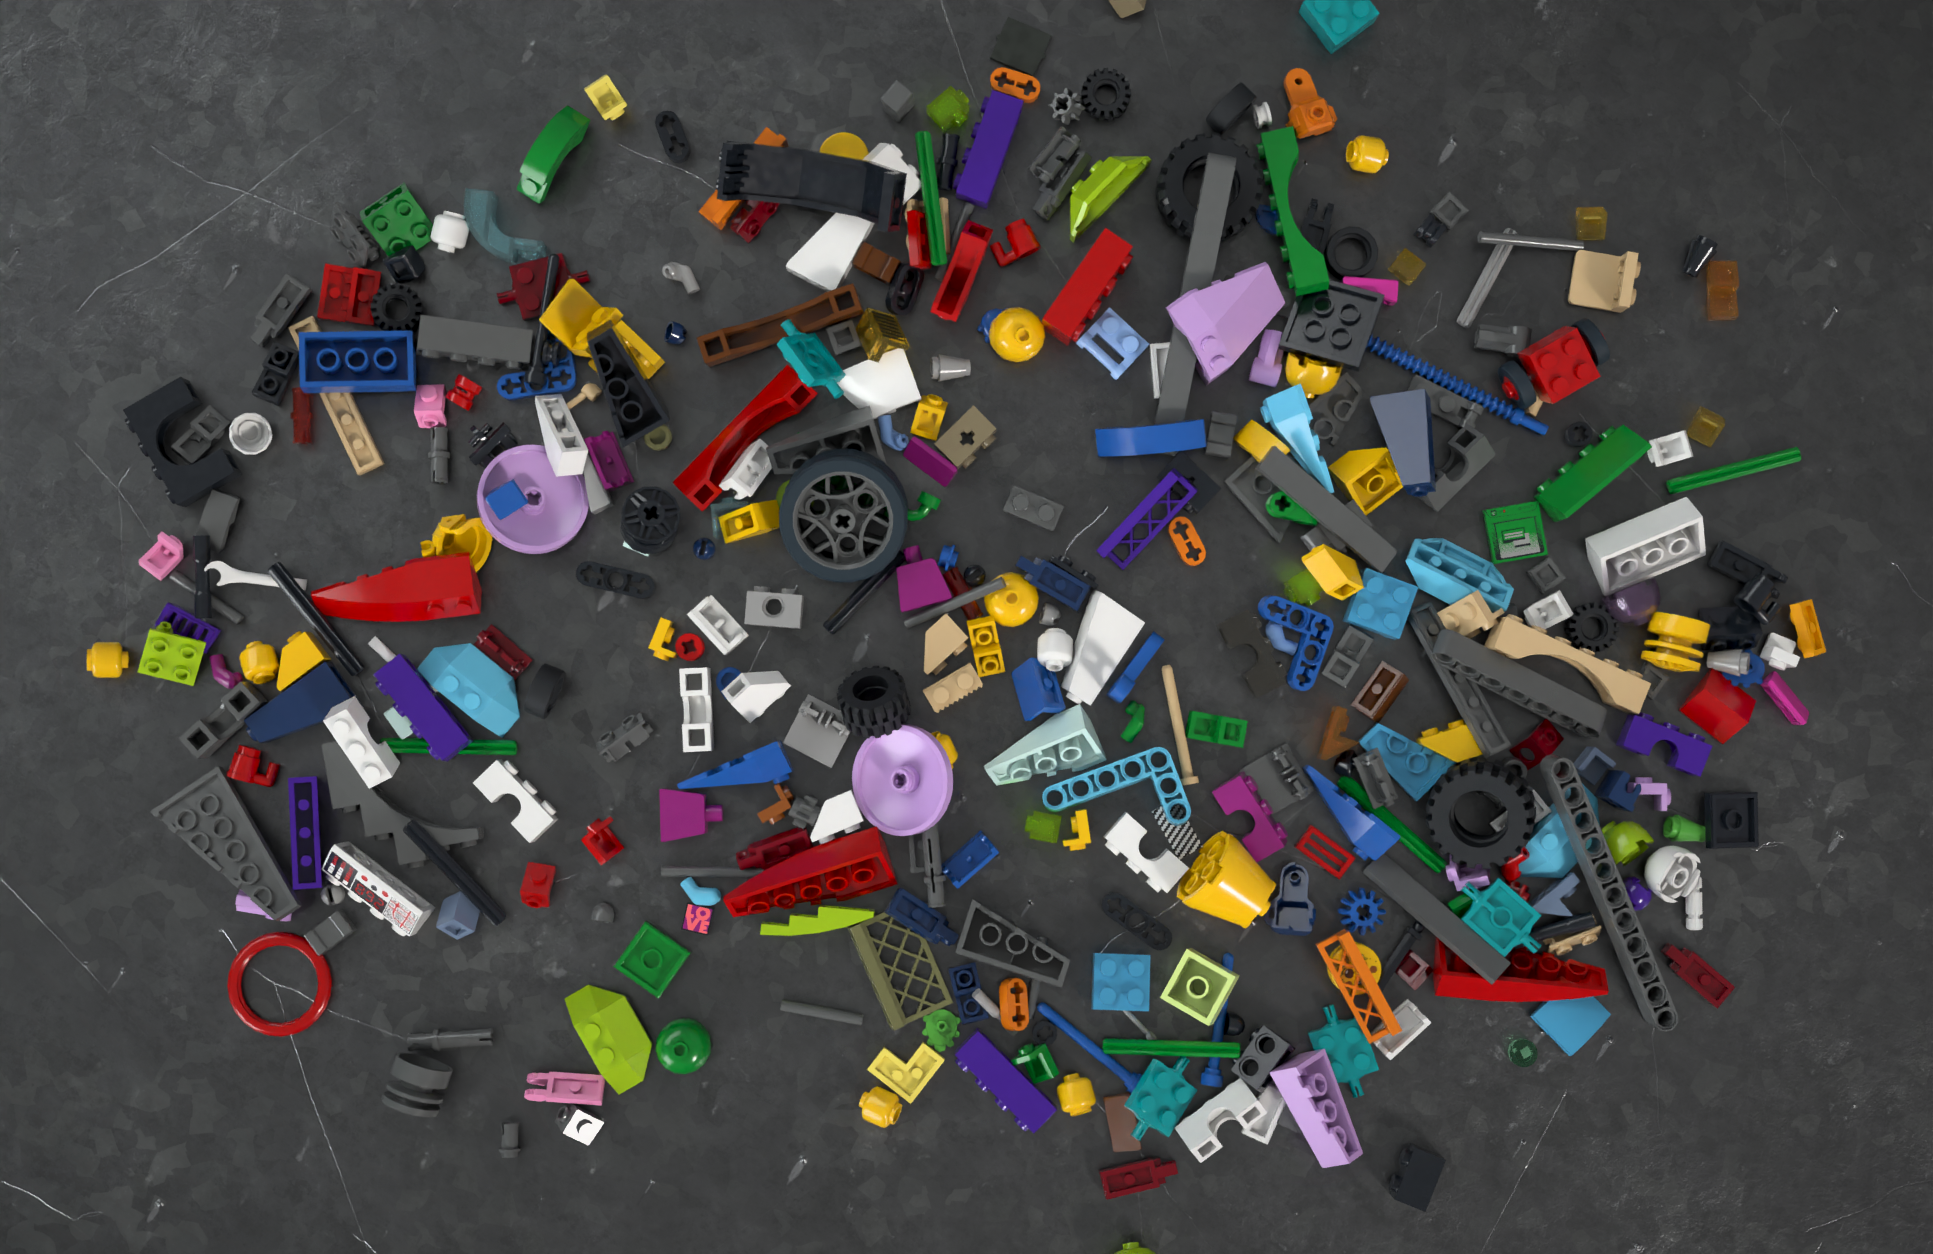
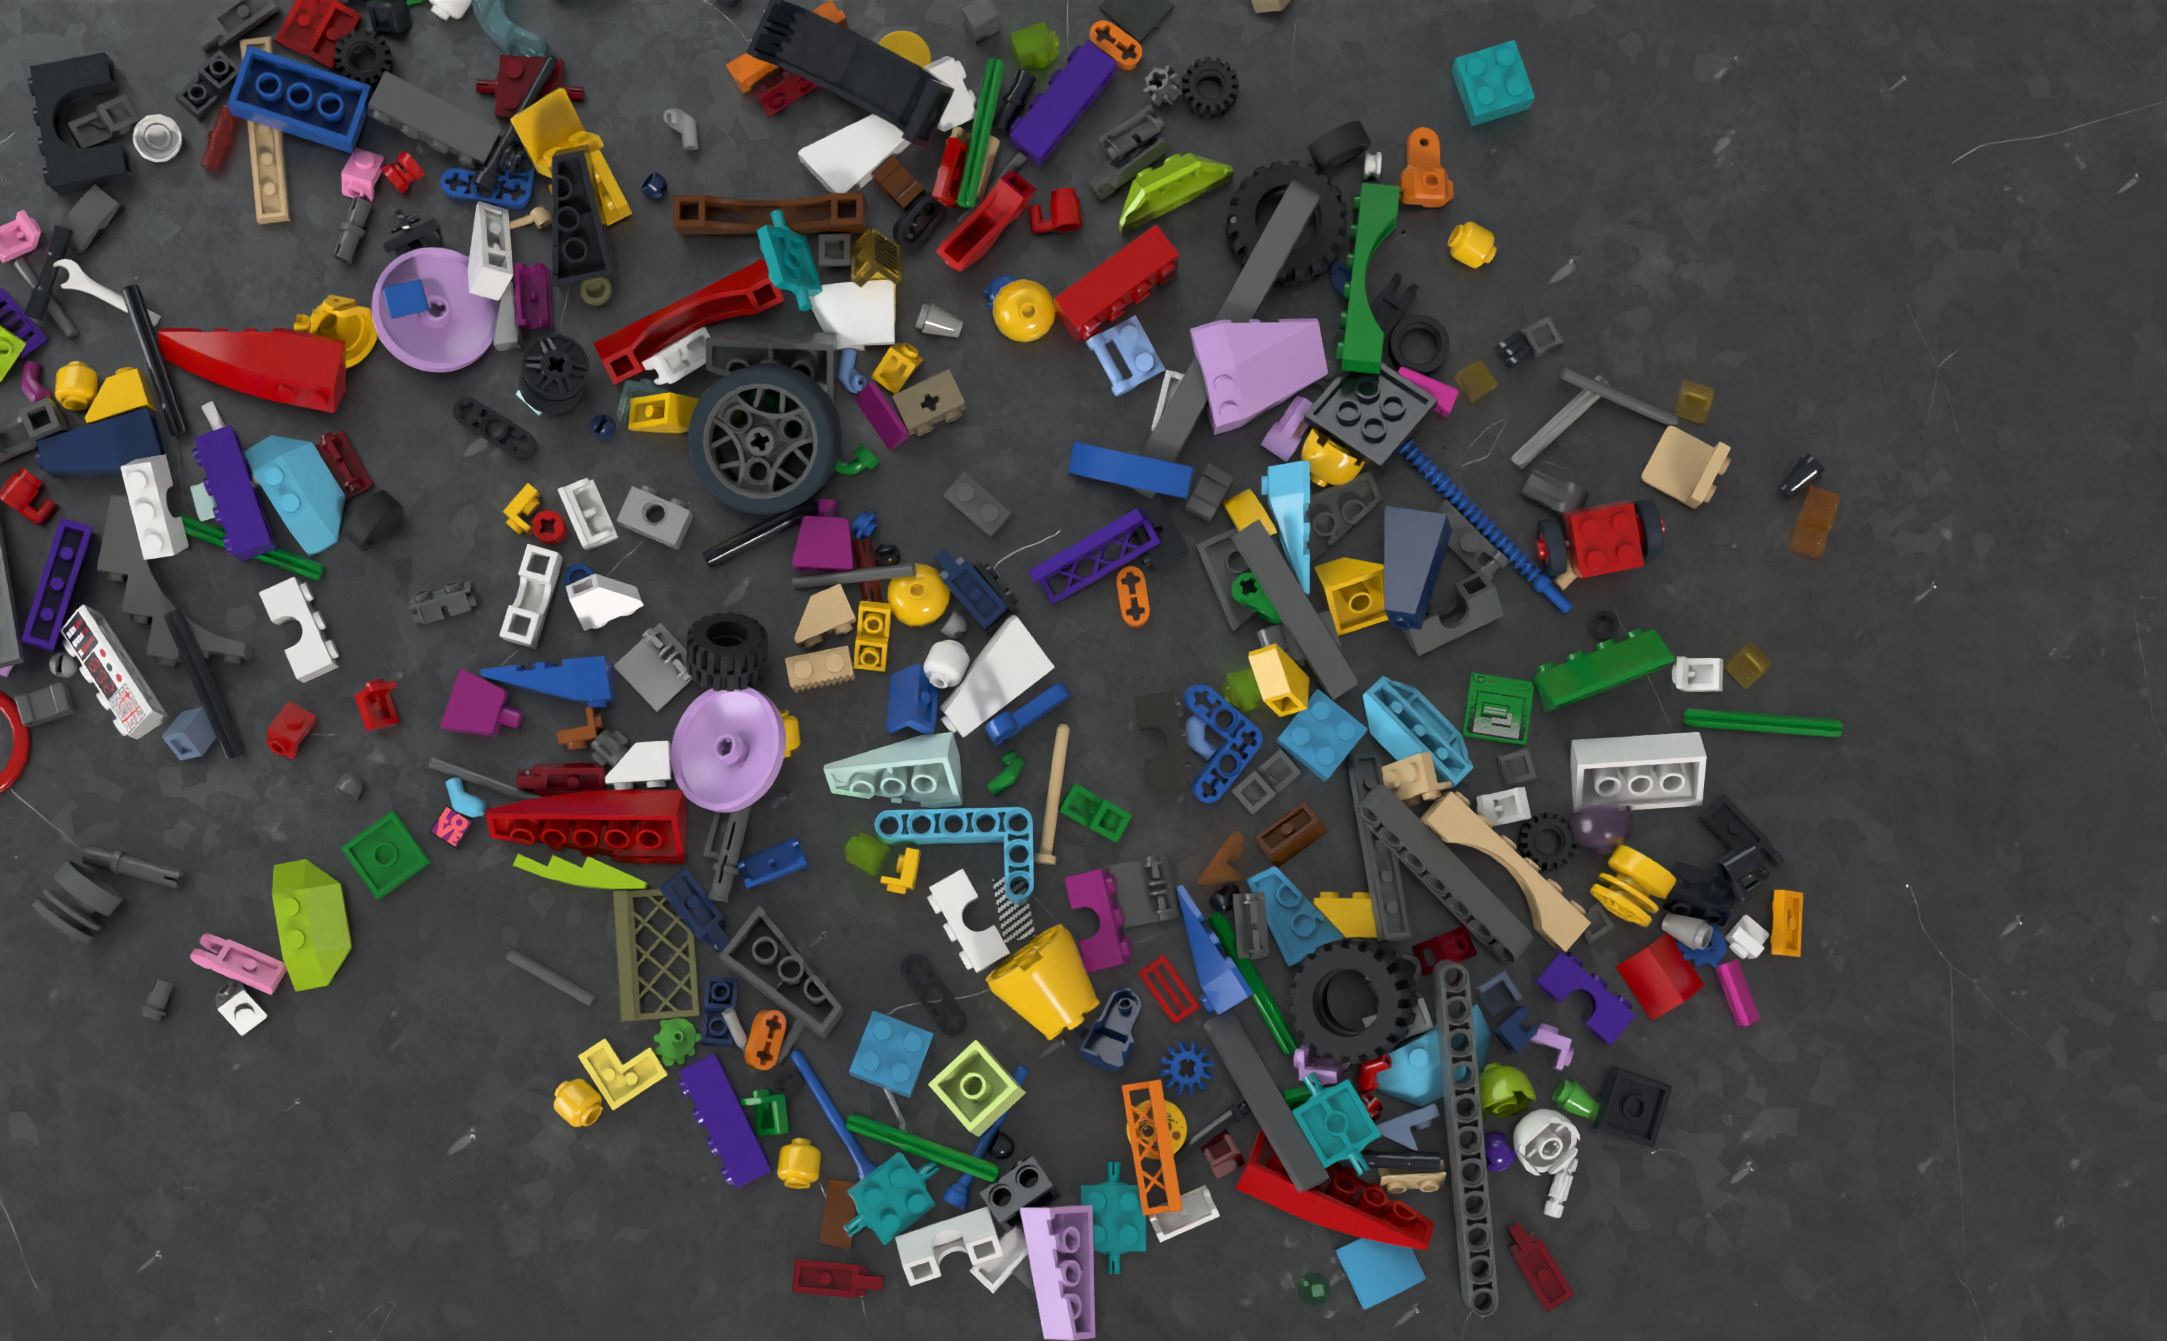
camera: 15 degrees right, 5 degrees down
green cylinder [656,1018,711,1074] -> none

